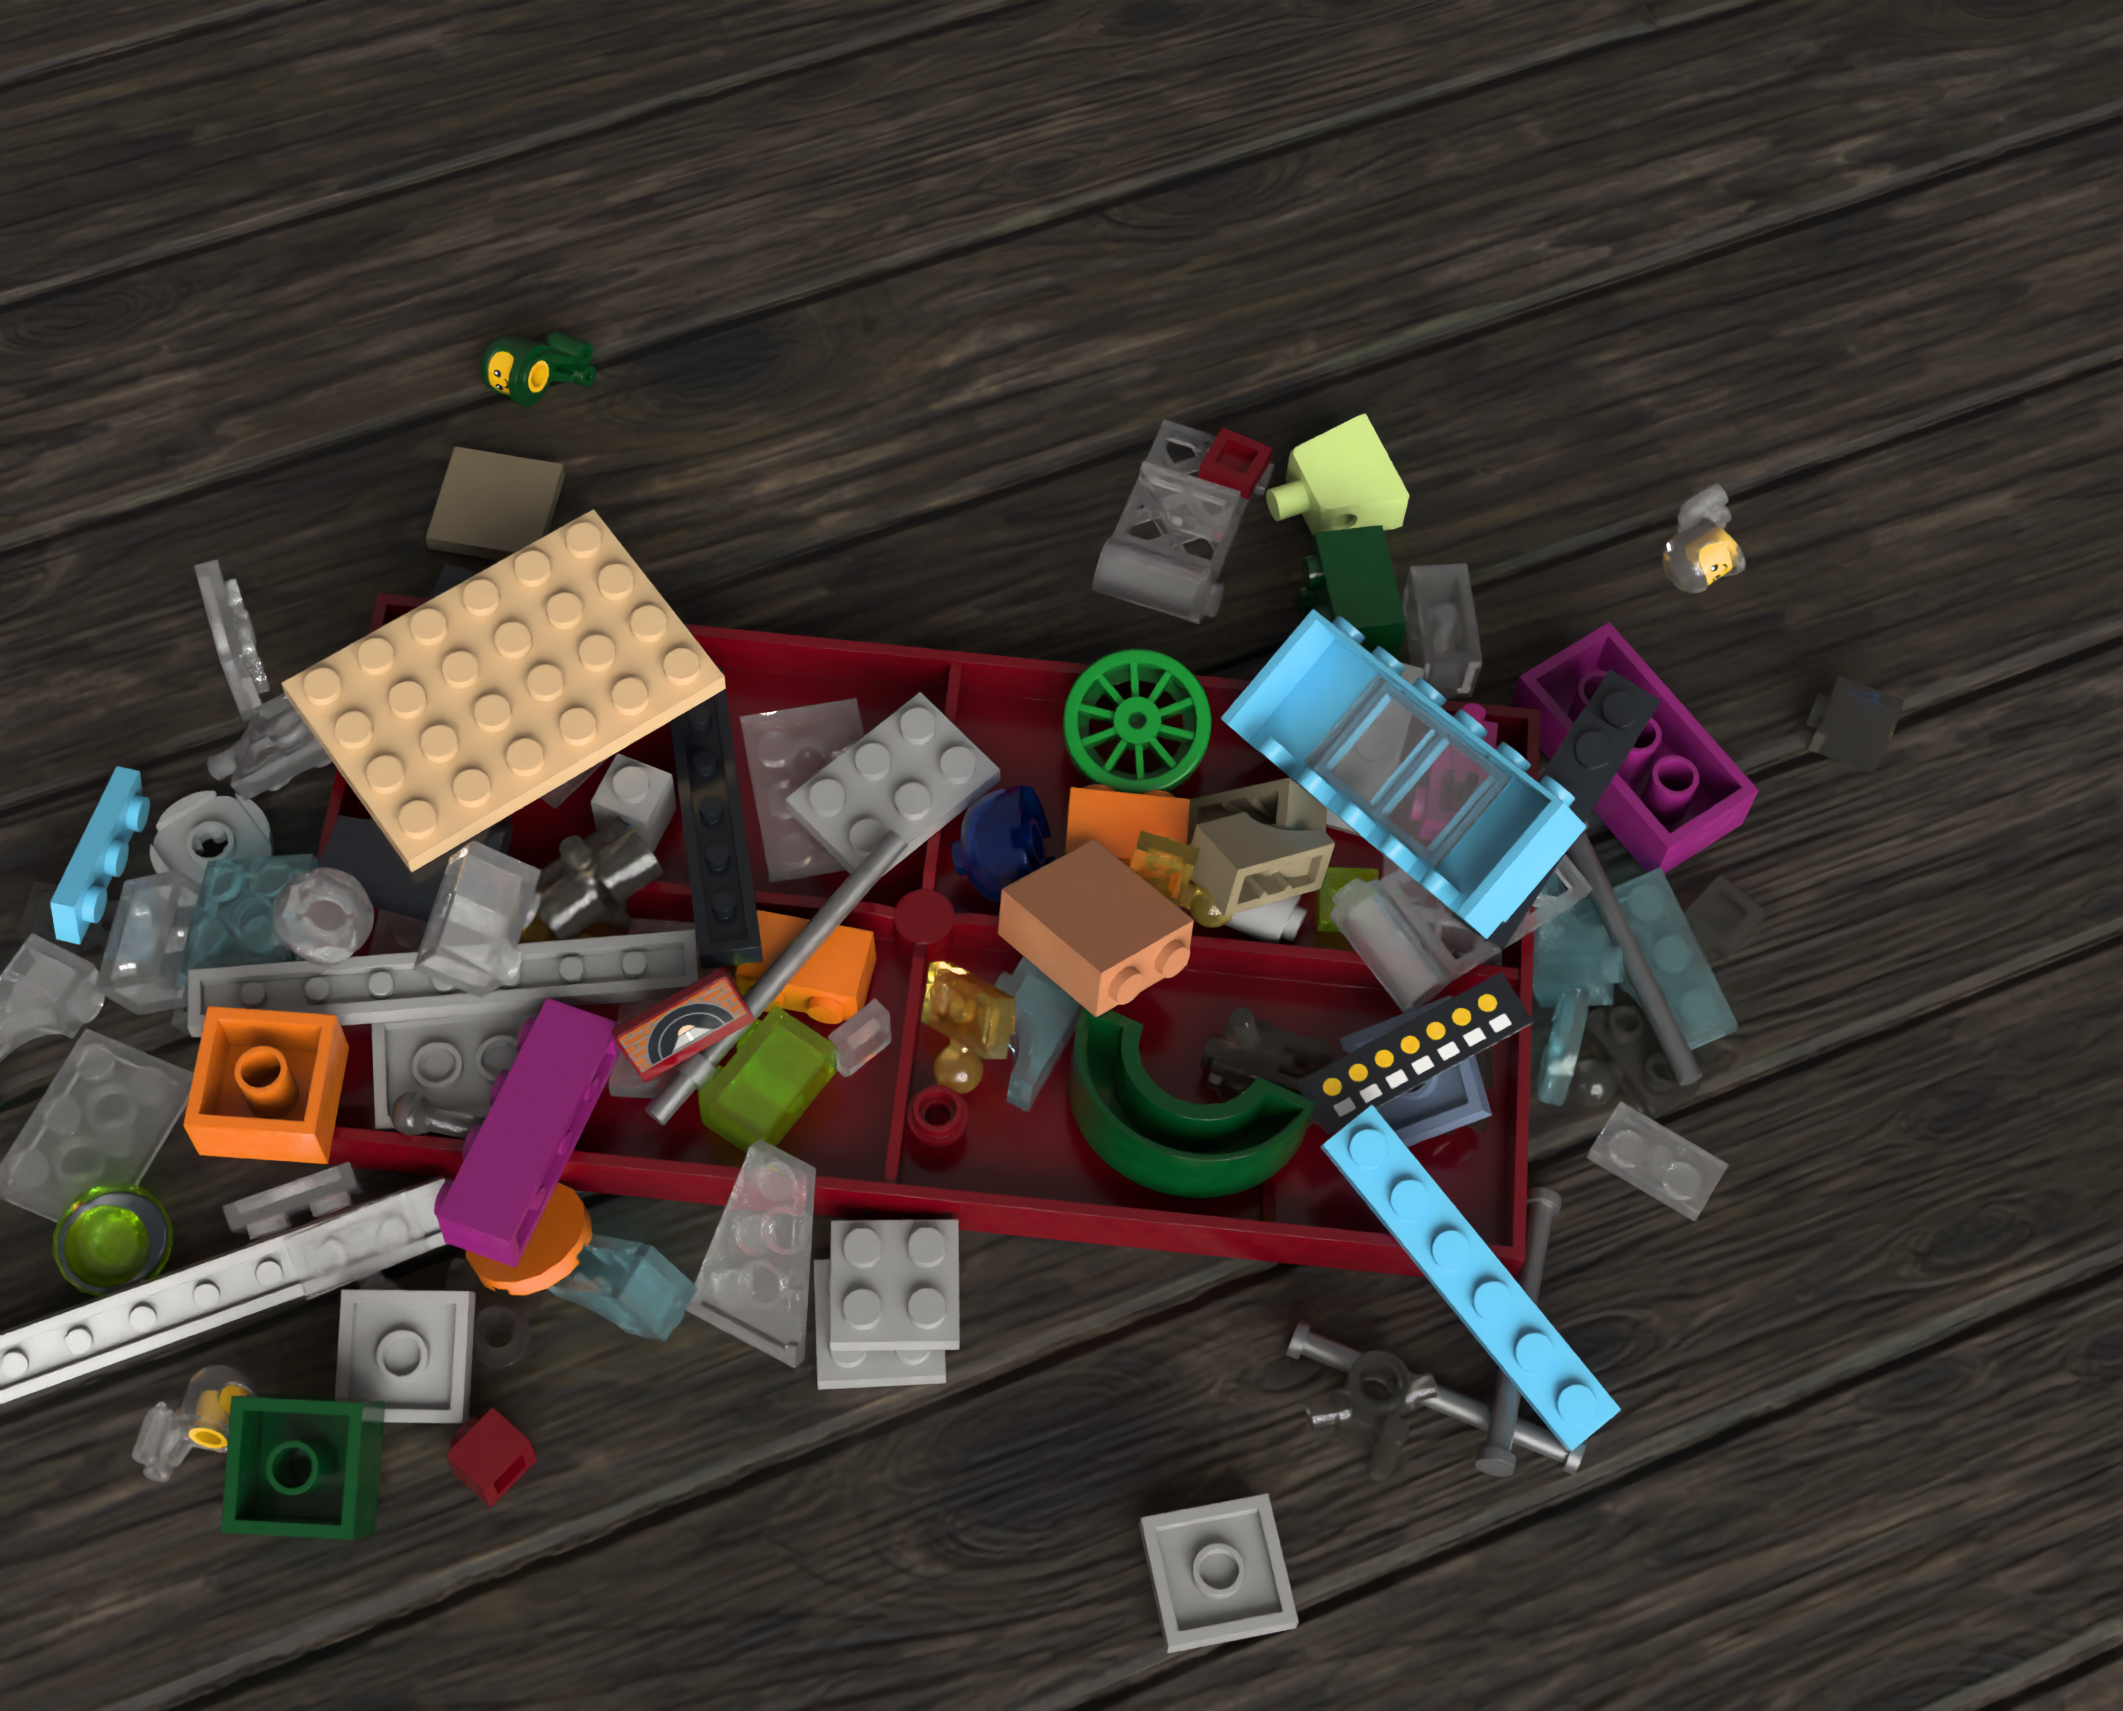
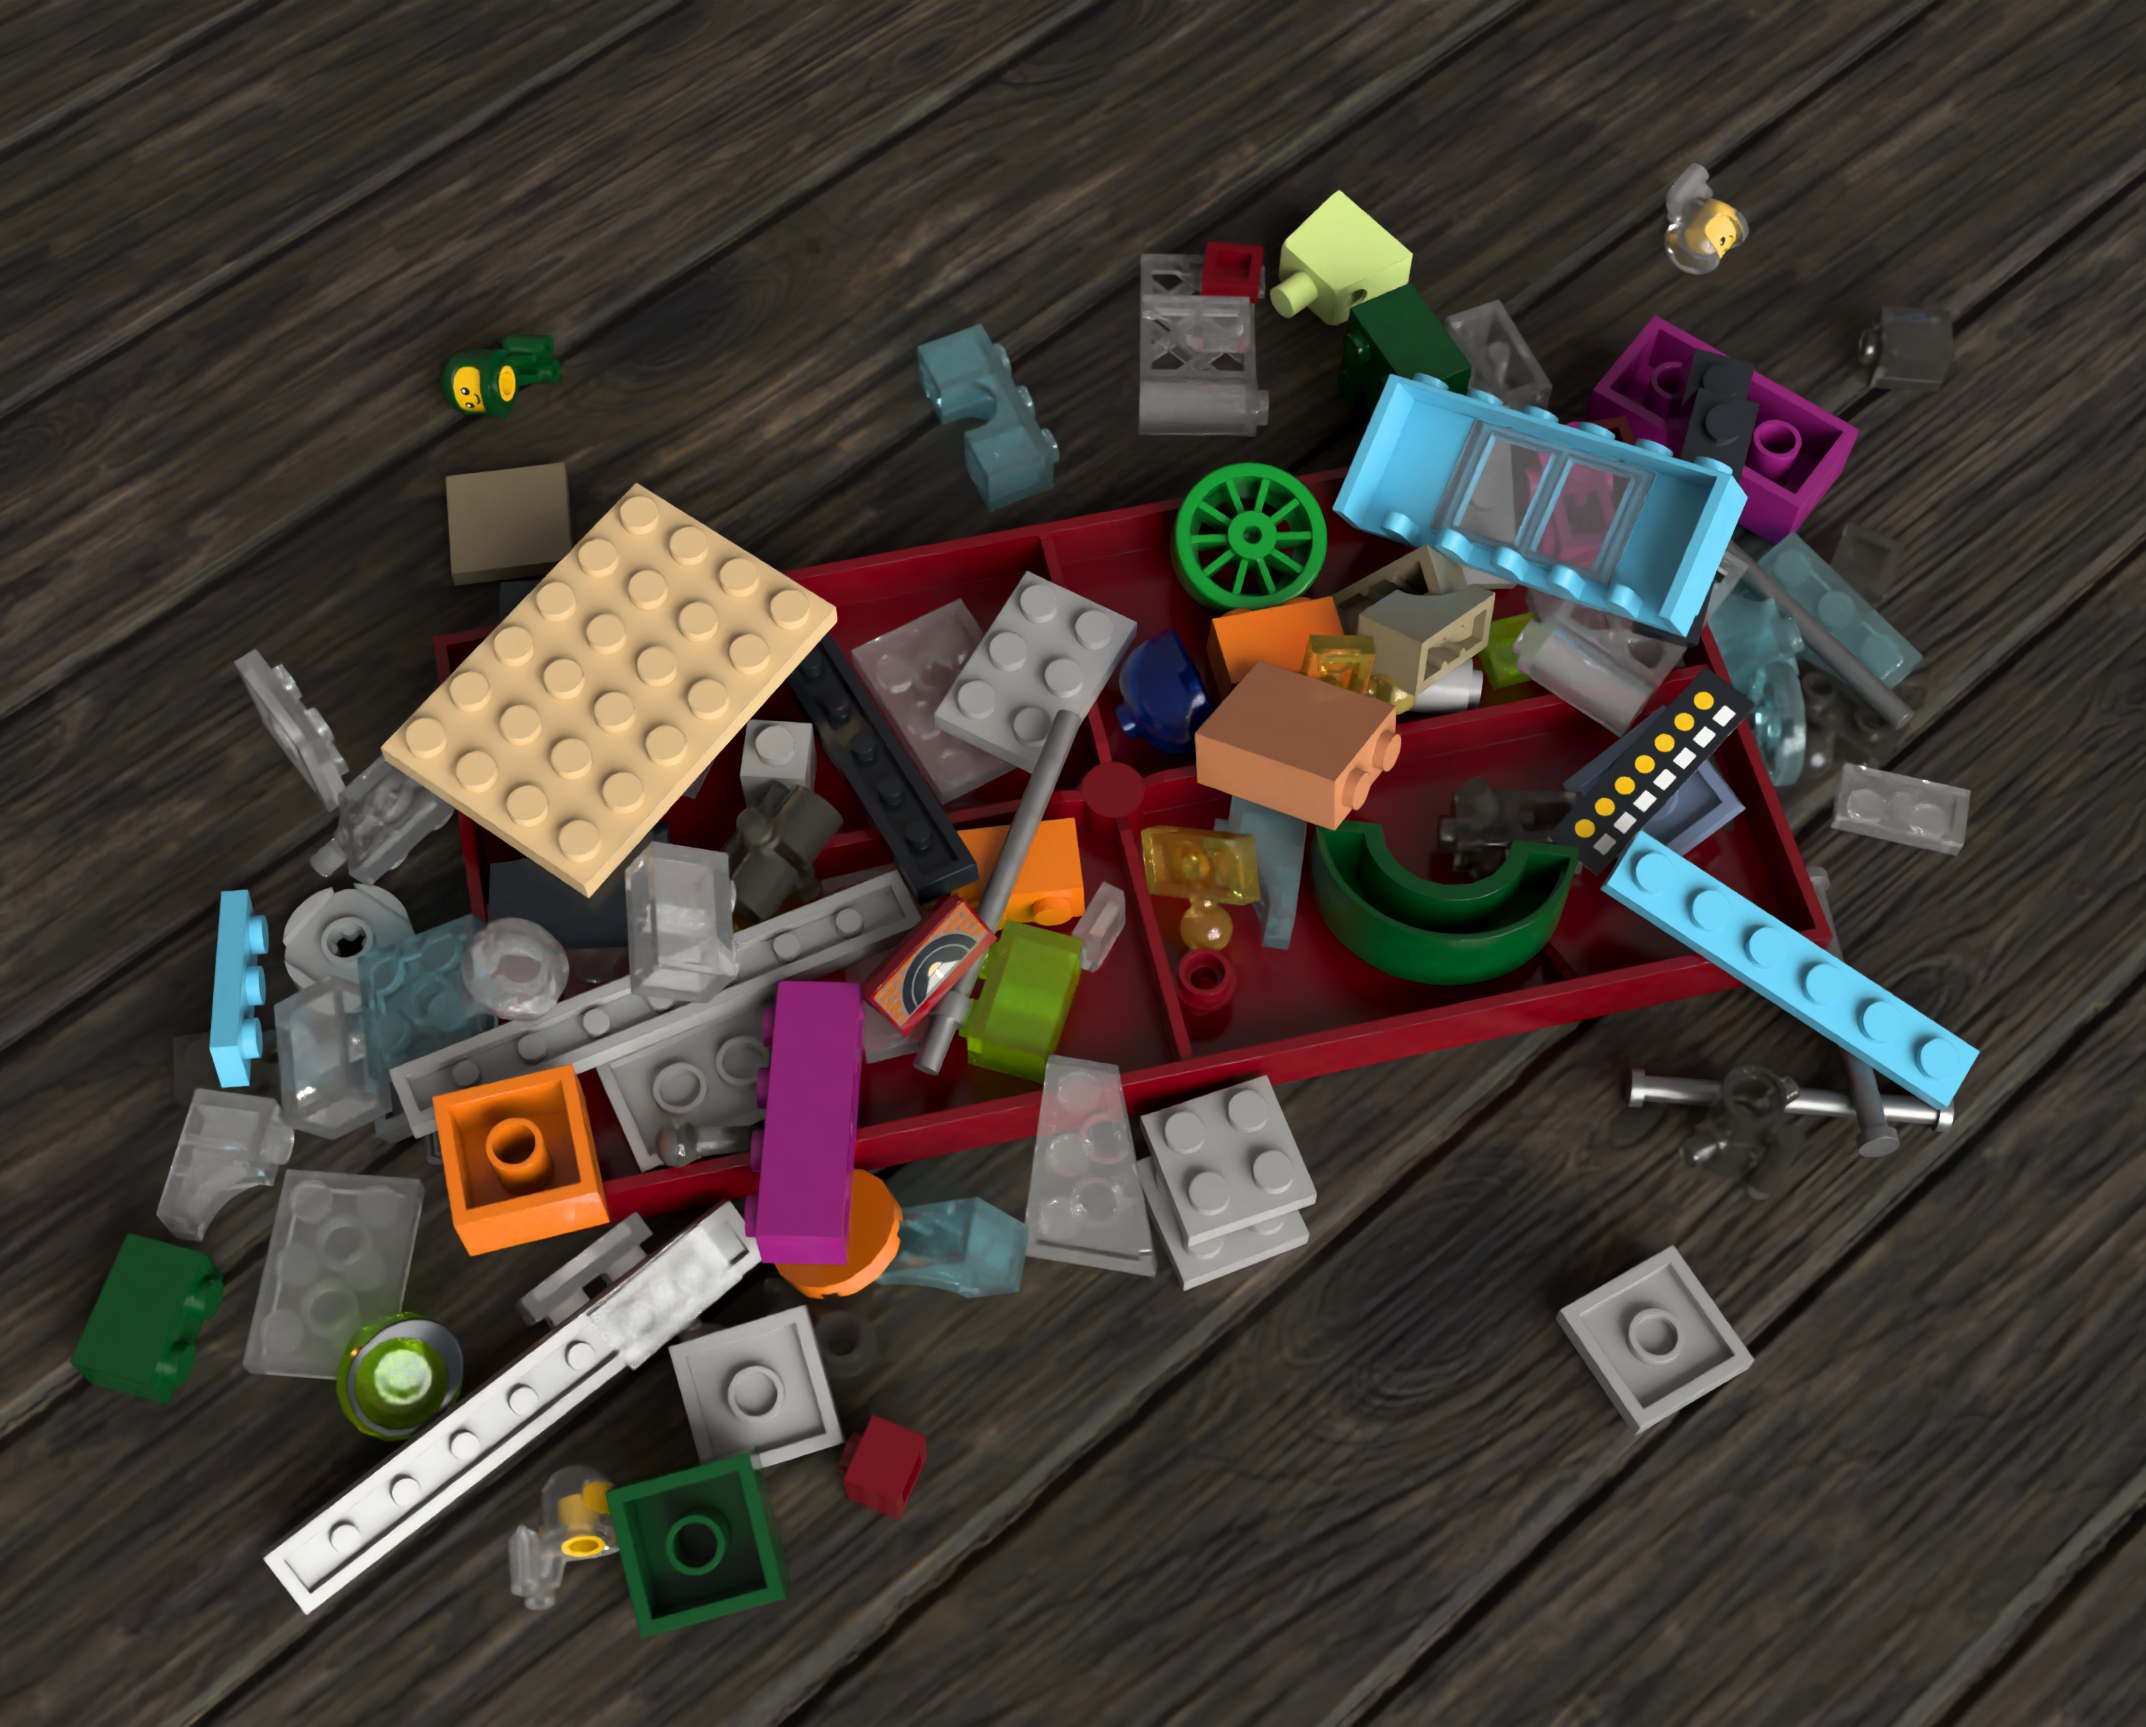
camera: 15 degrees left, 0 degrees up
none -> clear light blue arch [917,324,1059,512]

